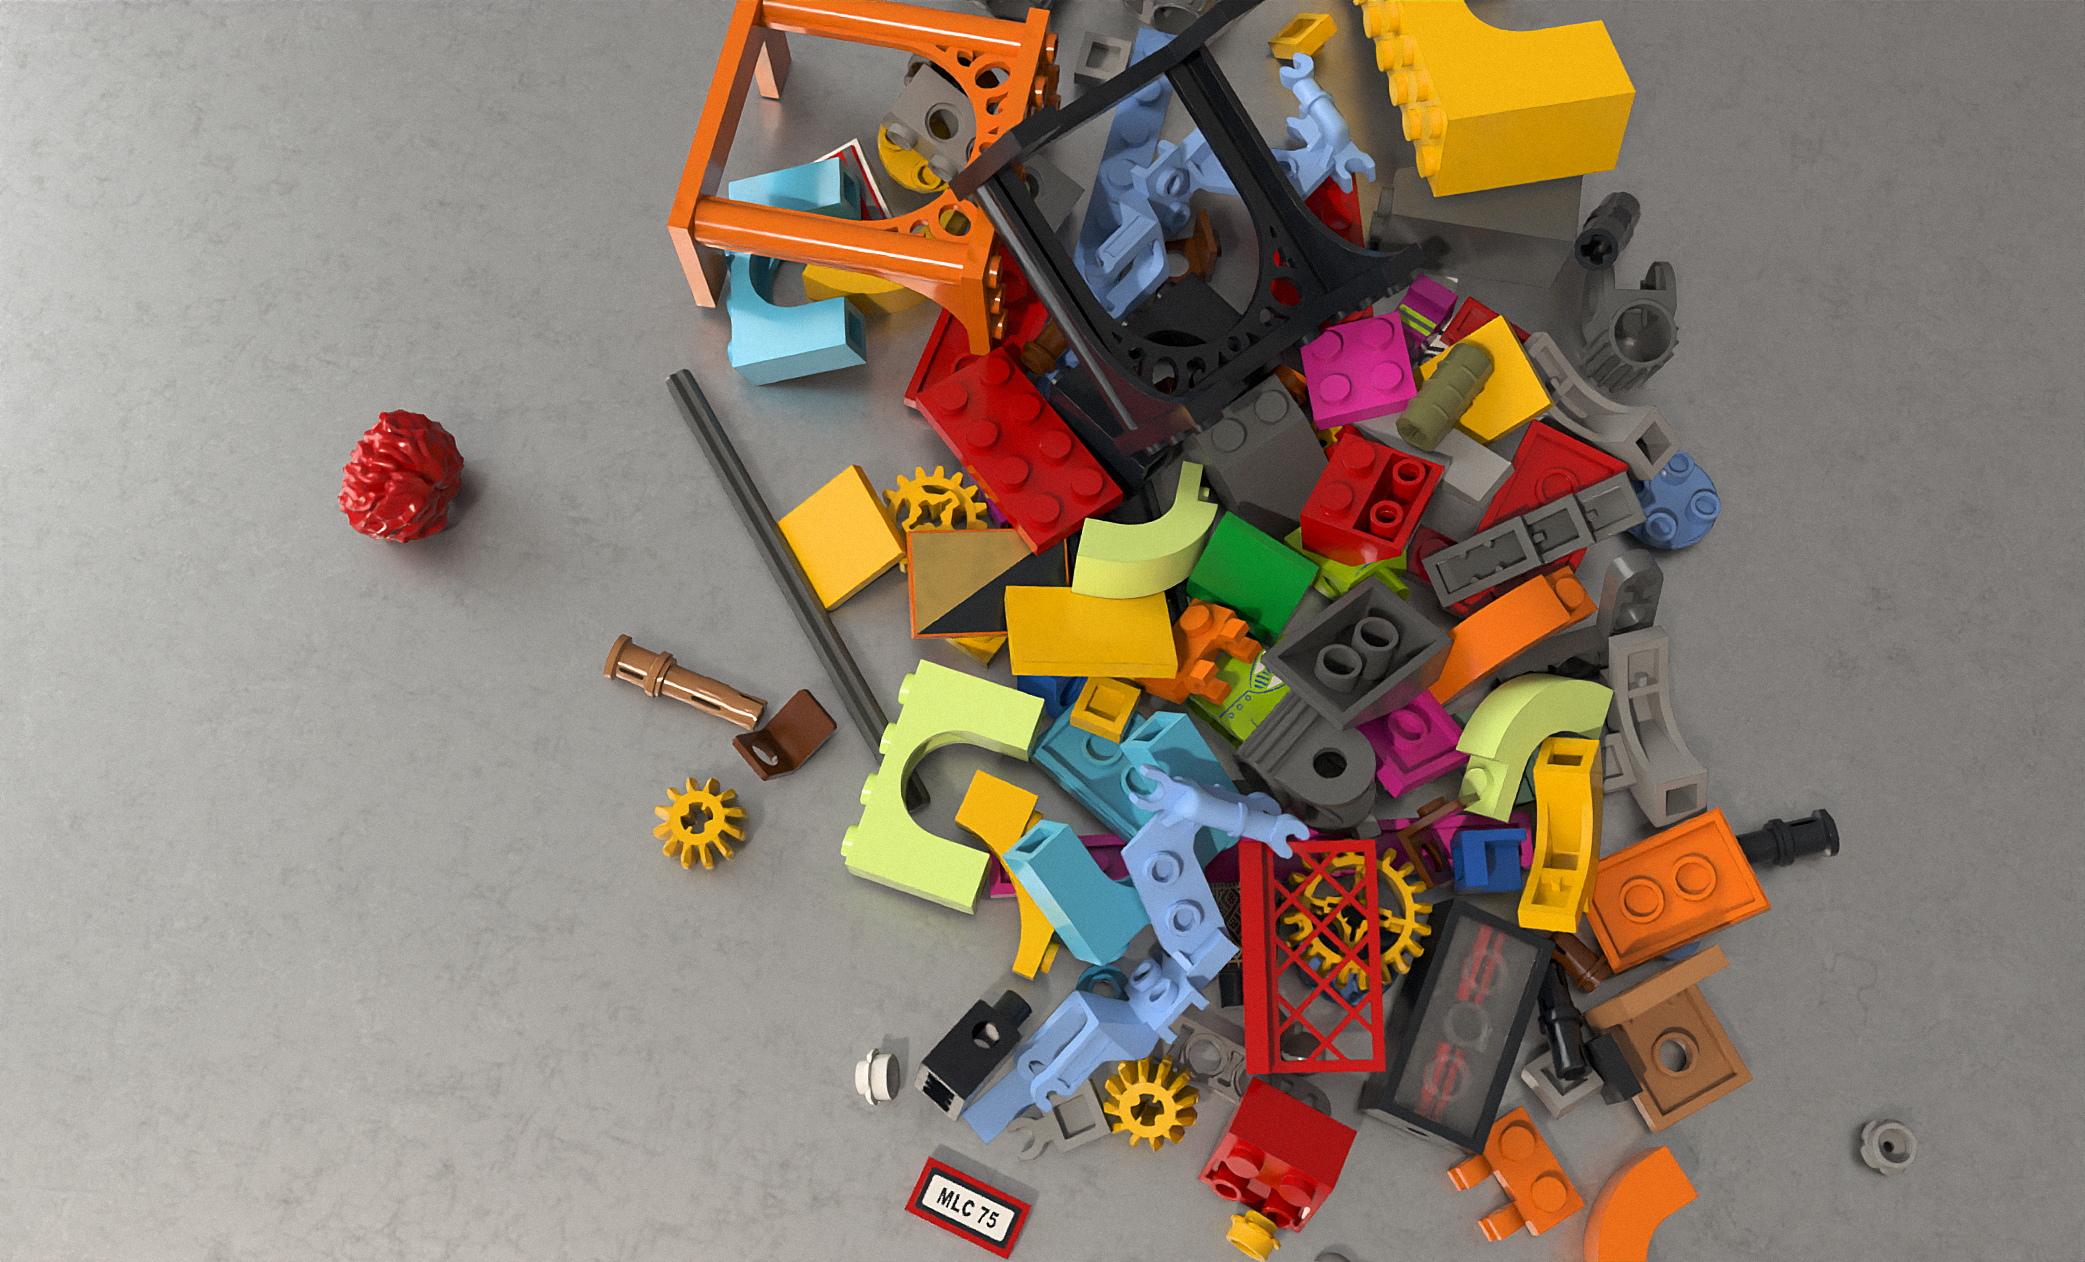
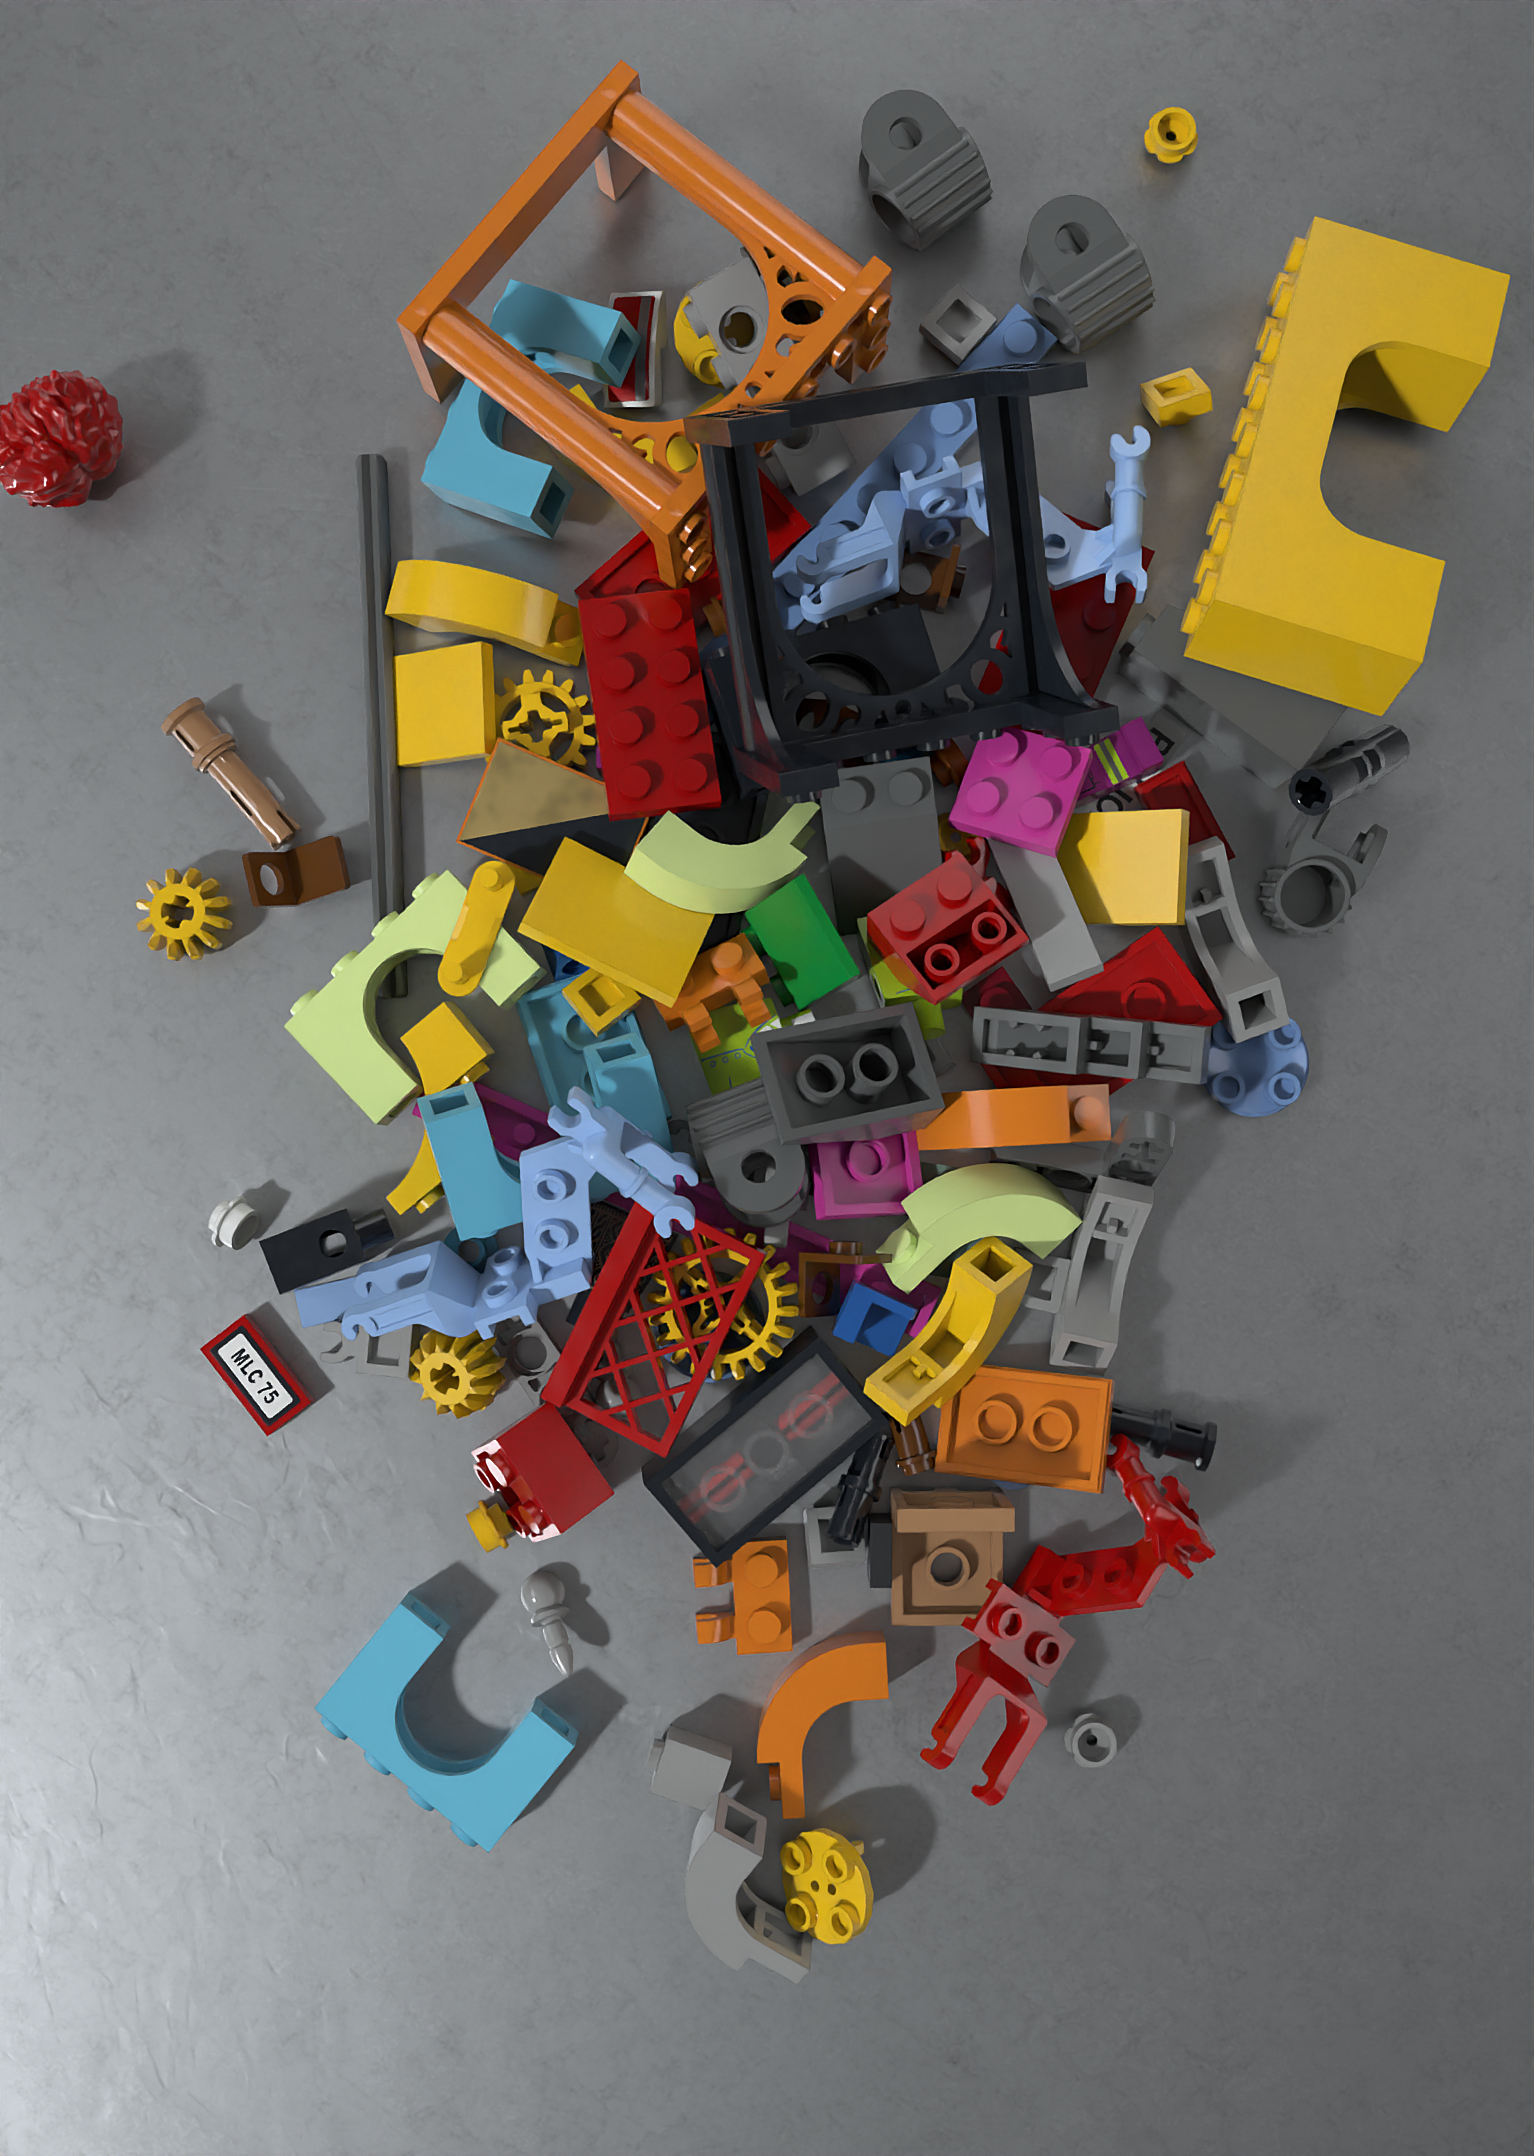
camera: 30 degrees right, 15 degrees up
olive axle [1395,343,1493,452] -> none
none -> yellow arch [385,560,583,667]
none -> yellow piece [438,861,516,997]
none -> red piece [920,1434,1216,1806]

